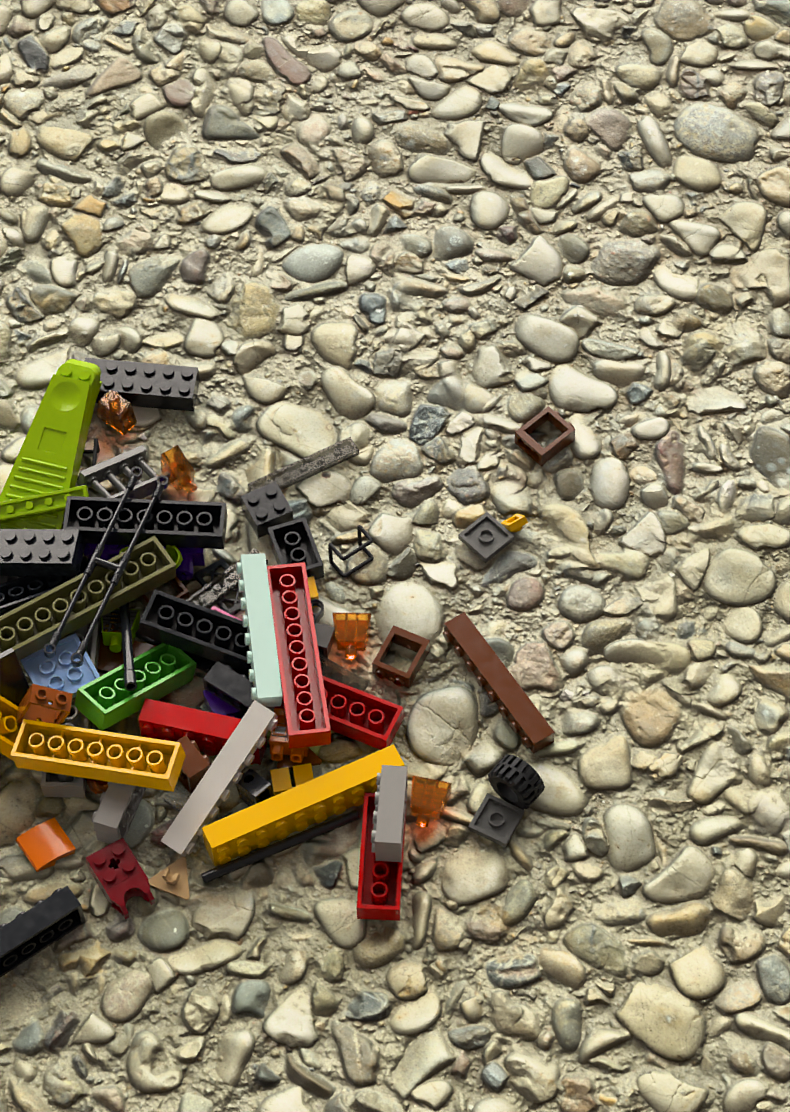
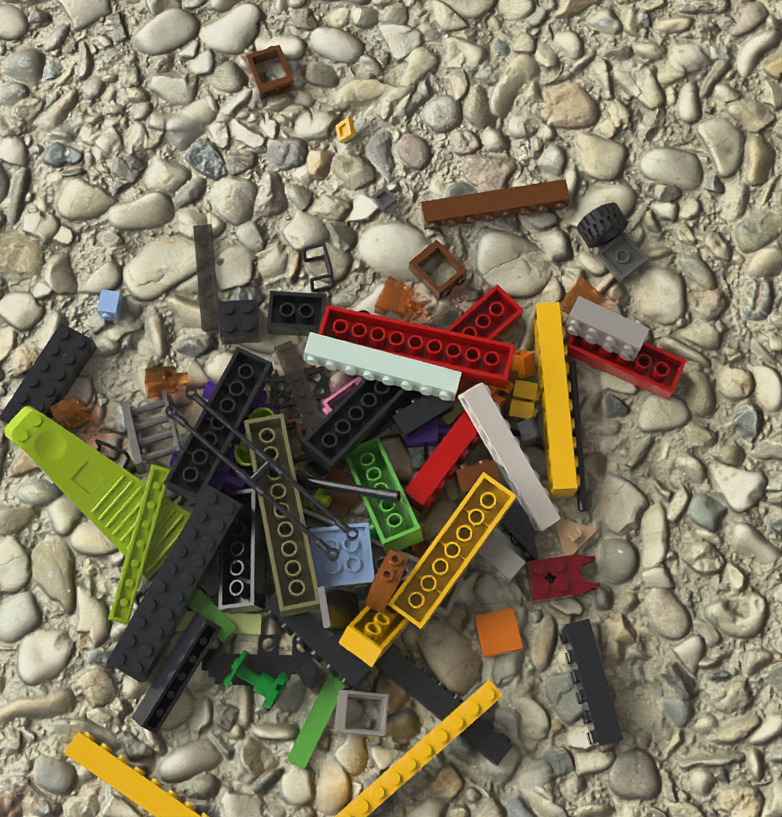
camera: 70 degrees left, 15 degrees up
dark grey plate [458,512,514,563] -> none
none -> light blue brick [97,289,123,321]
none -> dark grey plate [371,186,397,212]
none -> black slope [497,502,539,561]
none -> orange panel [511,349,536,379]

